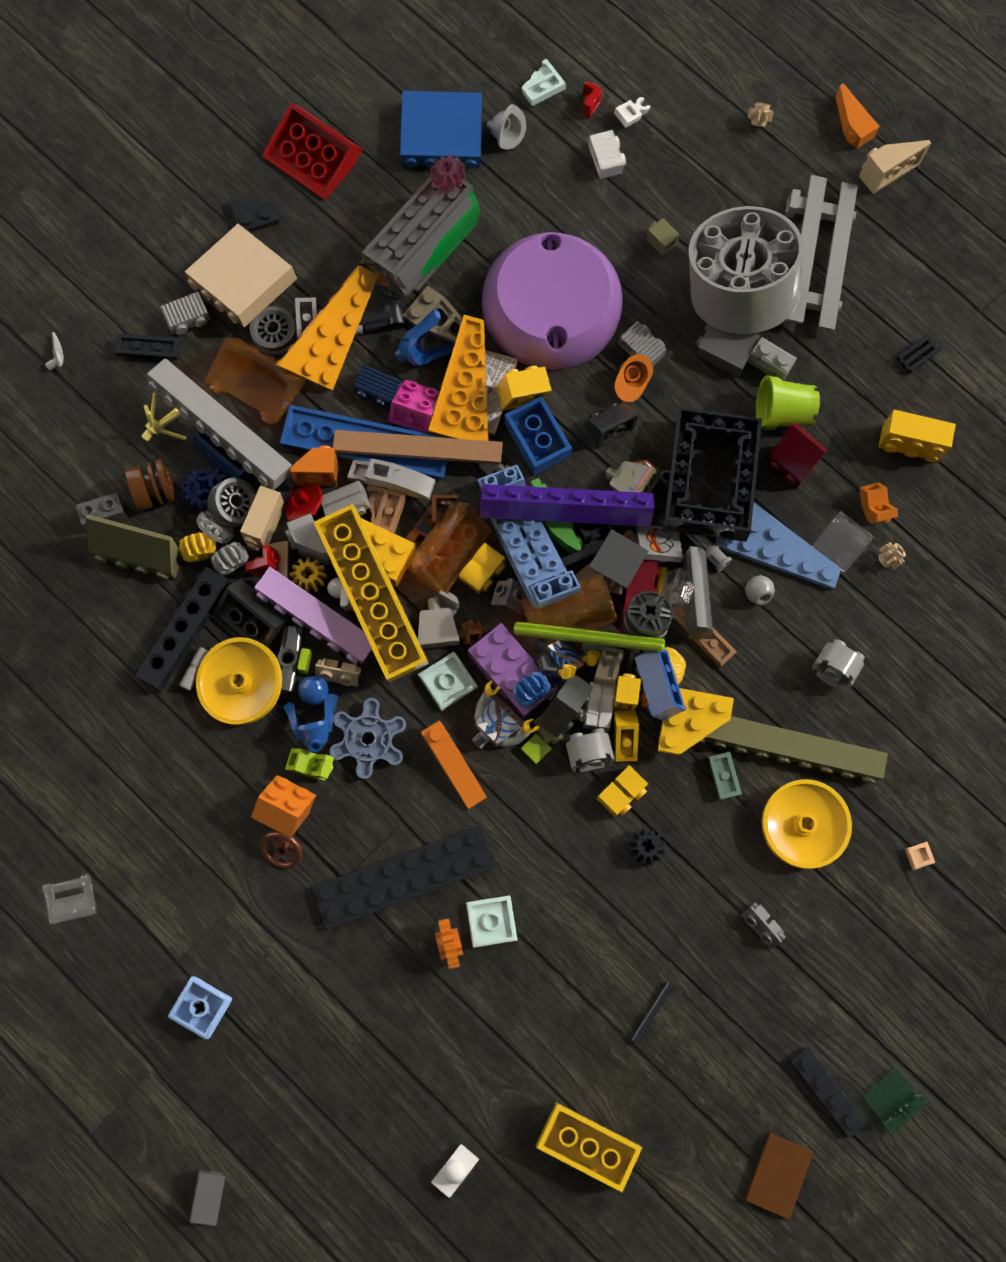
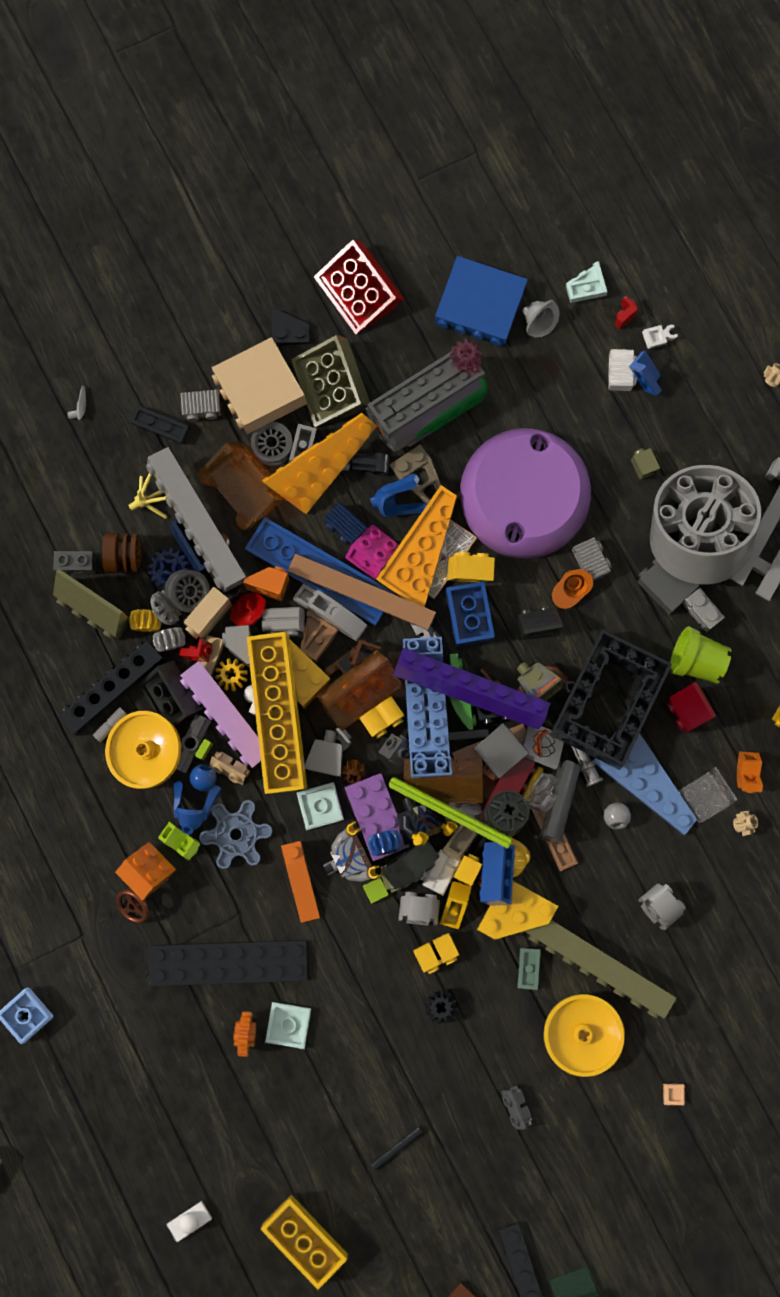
camera: 25 degrees right, 5 degrees up
none -> olive slope [291,335,370,428]
none -> blue panel [629,351,662,396]

